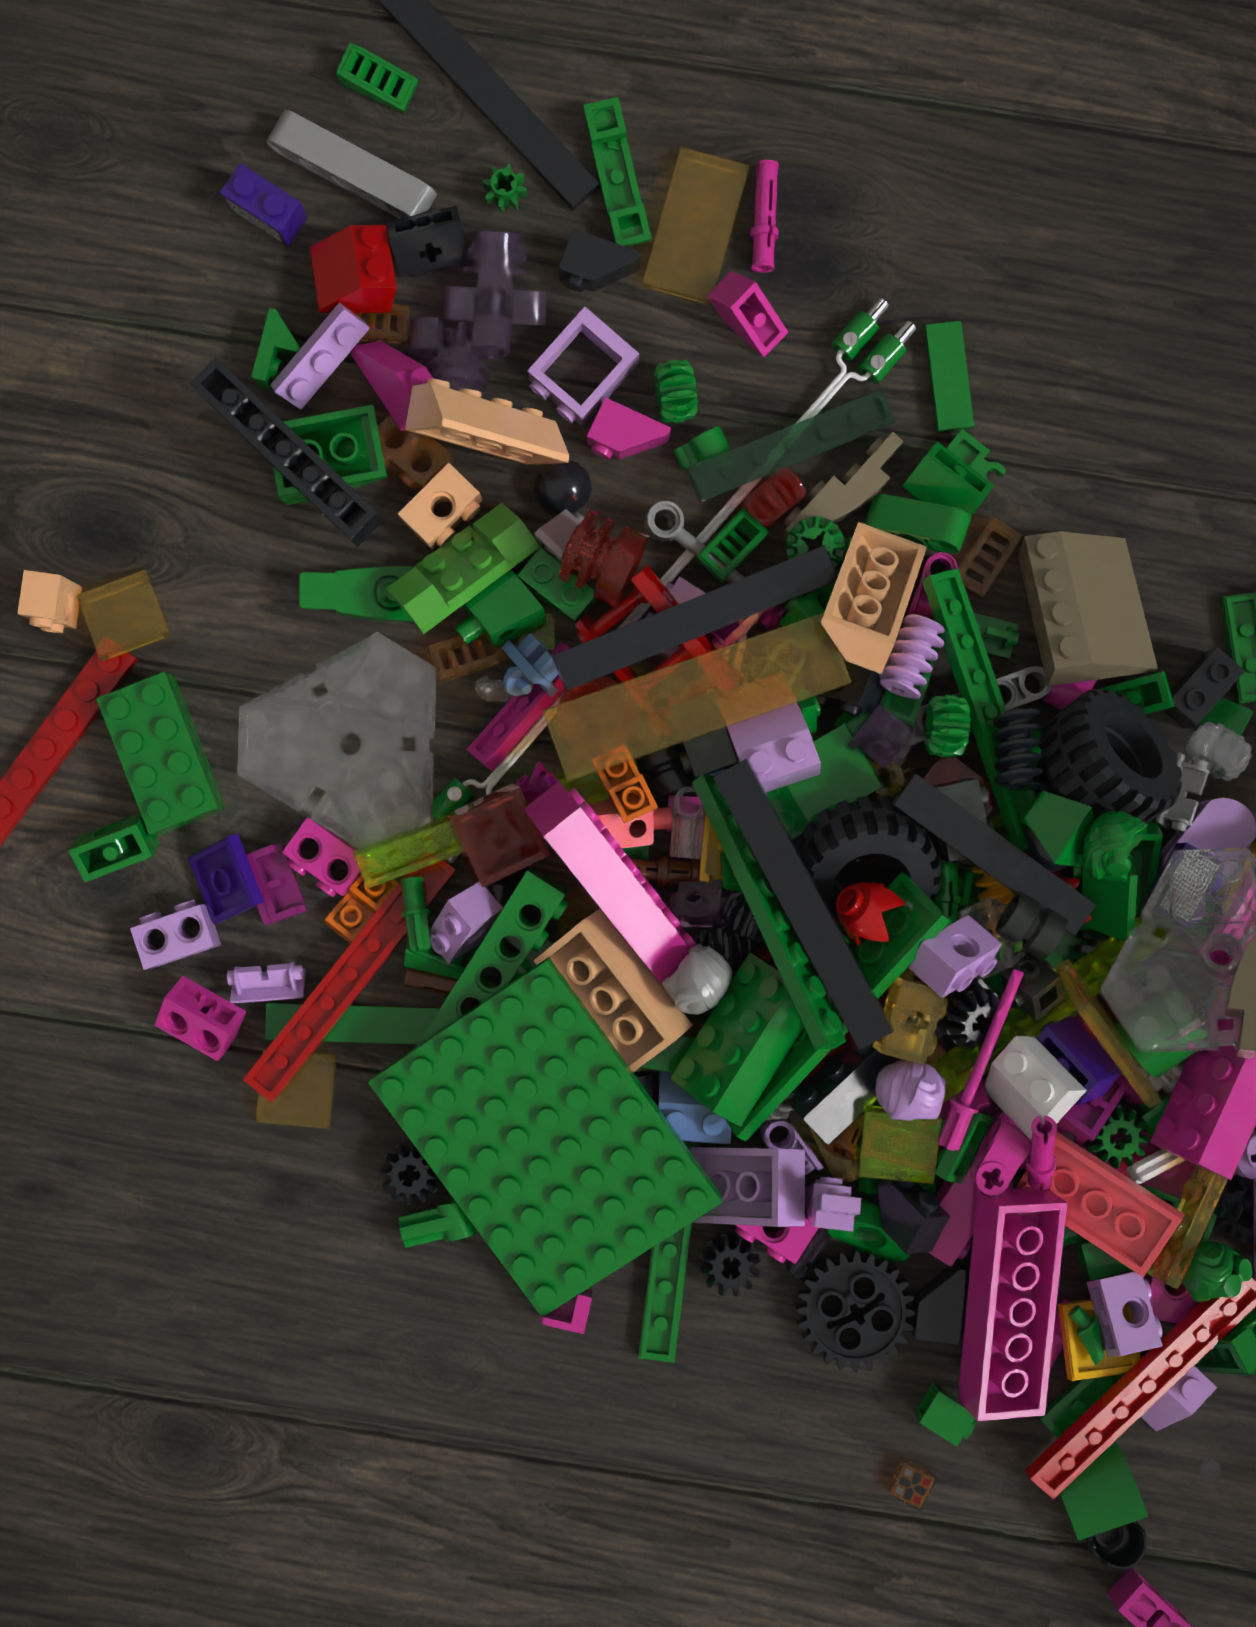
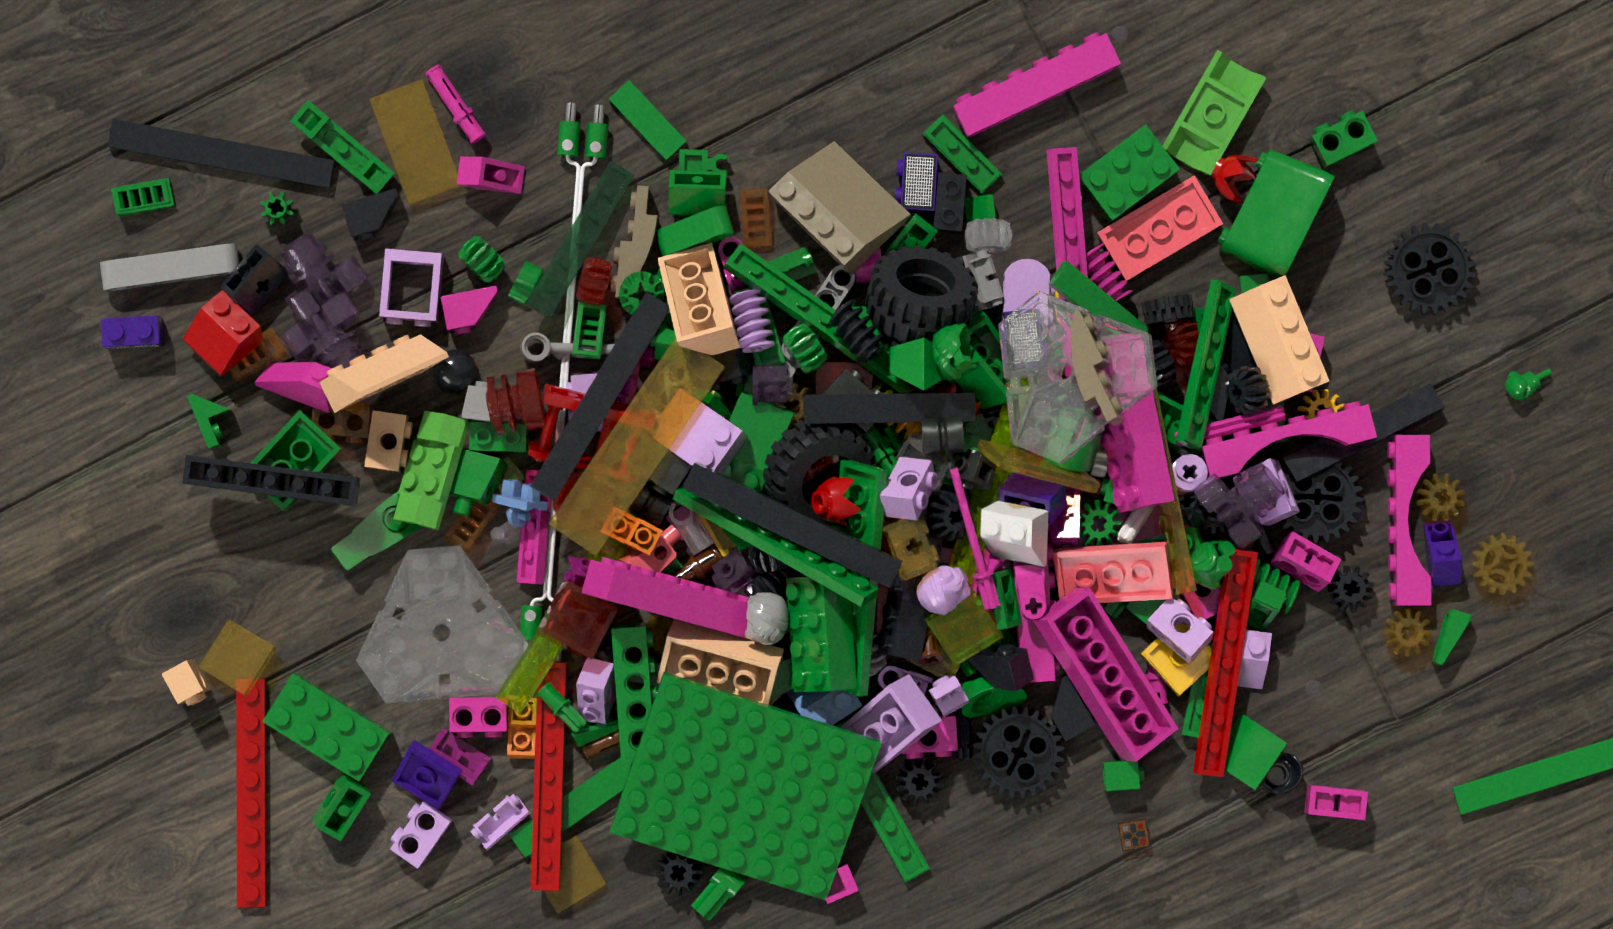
camera: 35 degrees left, 0 degrees up
dark pink brick [154,976,247,1061] -> none
lavender plate [270,302,370,410] -> none
dark pink pin [1026,1116,1057,1191] -> none
green bar [1068,1305,1104,1366] -> none
none -> brick [895,152,938,213]

